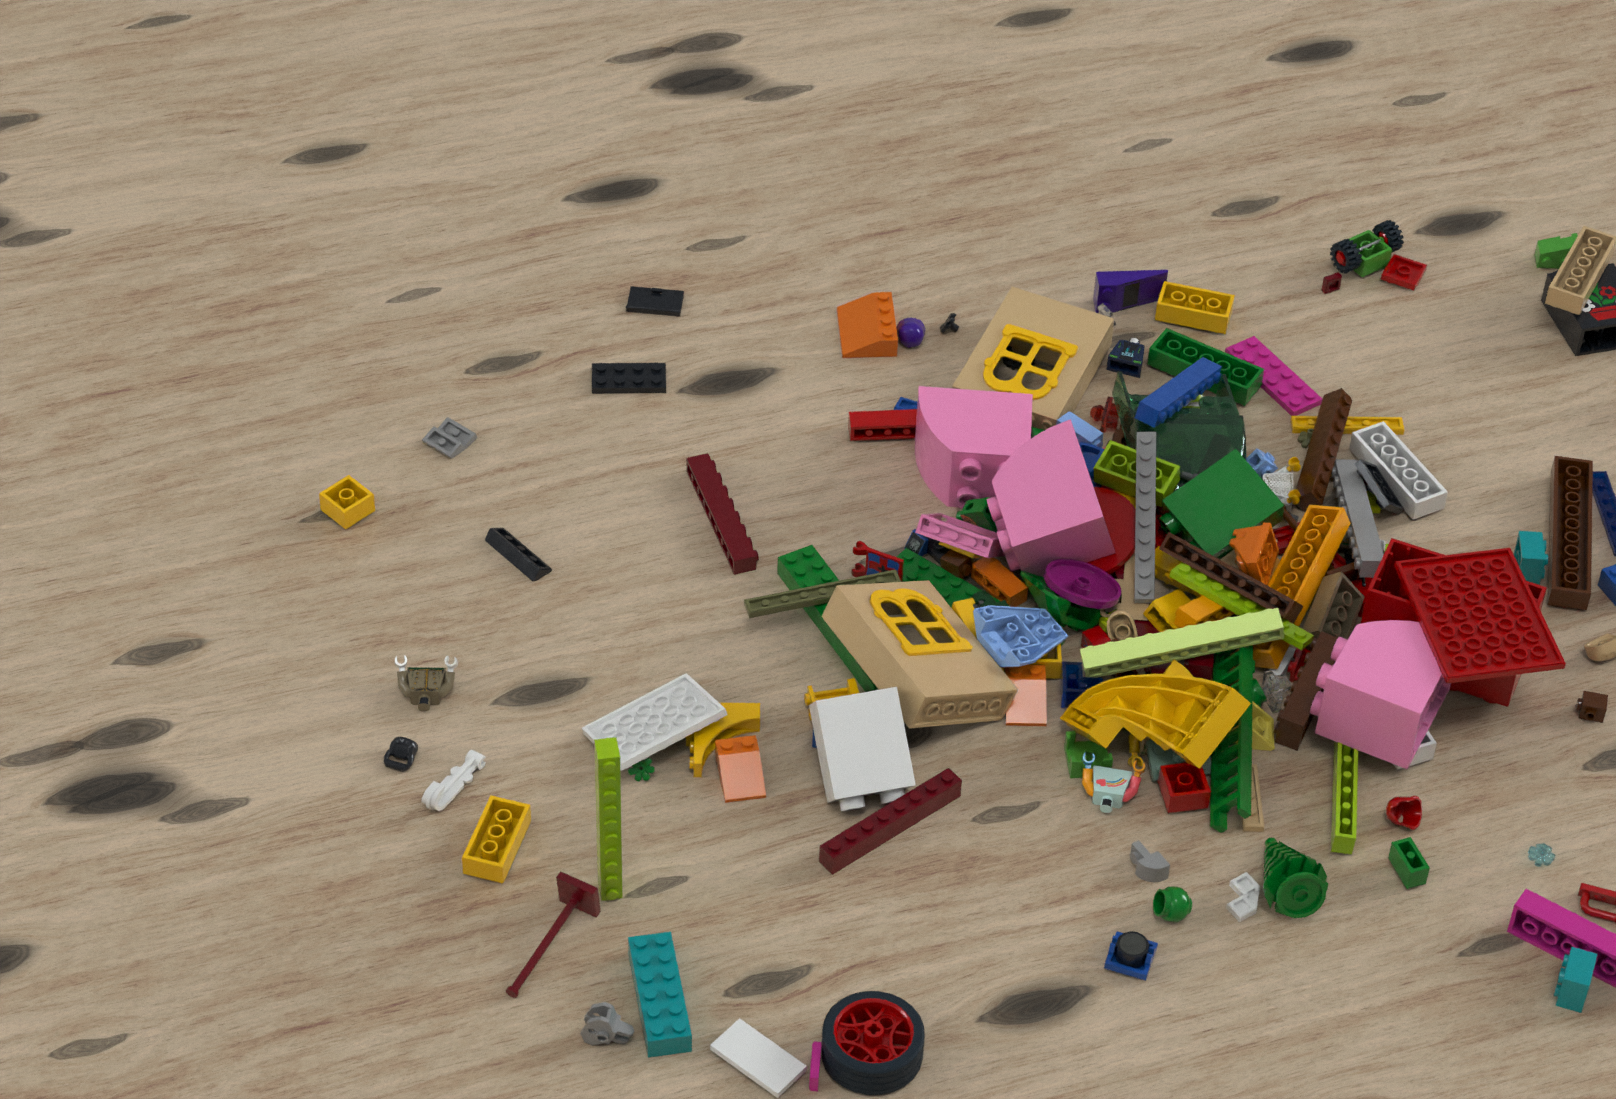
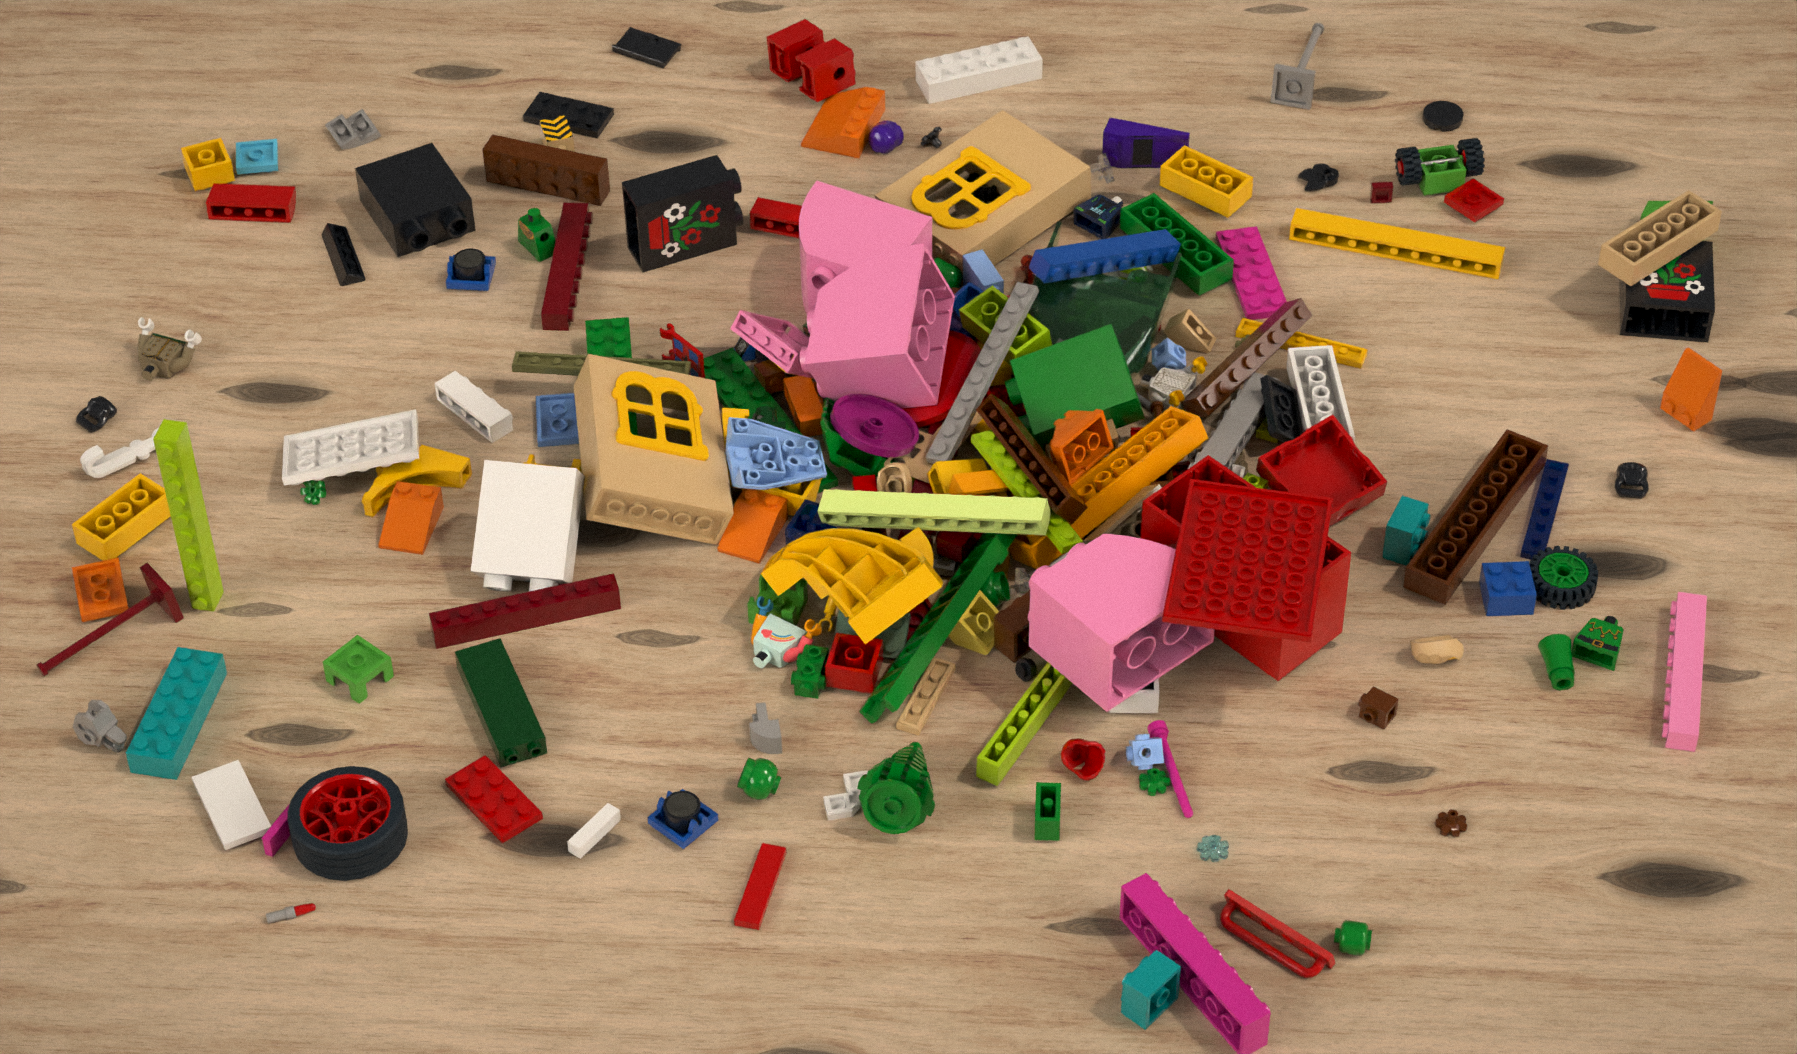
camera: 25 degrees right, 0 degrees up
none -> orange plate [72,558,128,622]
none -> red brick [206,183,296,223]
none -> medium azure plate [236,139,278,175]
none -> bright green panel [323,635,394,704]
none -> black brick [355,143,476,257]
none -> white brick [435,371,513,443]
none -> red plate [445,755,543,843]
none -> piece [446,248,496,291]
none -> dark green brick [455,638,547,767]
none -> reddish brown brick [482,134,610,206]
none -> green torso [518,208,555,262]
none -> medium blue tile [536,393,579,447]
none -> piece [540,116,575,152]
none -> white piece [567,803,621,859]
none -> black brick [622,155,744,272]
none -> red tile [734,843,787,930]
none -> red piece [766,19,856,102]
none -> green brick [791,644,829,699]
none -> white brick [916,36,1043,104]
none -> black plate [1015,658,1037,682]
none -> light blue brick [1126,734,1164,770]
none -> green plant [1139,768,1170,796]
none -> dark pink piece [1147,720,1193,818]
none -> tan slope [1164,308,1217,354]
none -> red tile [1256,414,1388,527]
none -> light grey tile [1270,23,1324,110]
none -> yellow brick [1289,208,1505,279]
none -> black plate [1298,163,1339,191]
none -> black tile [1422,101,1464,132]

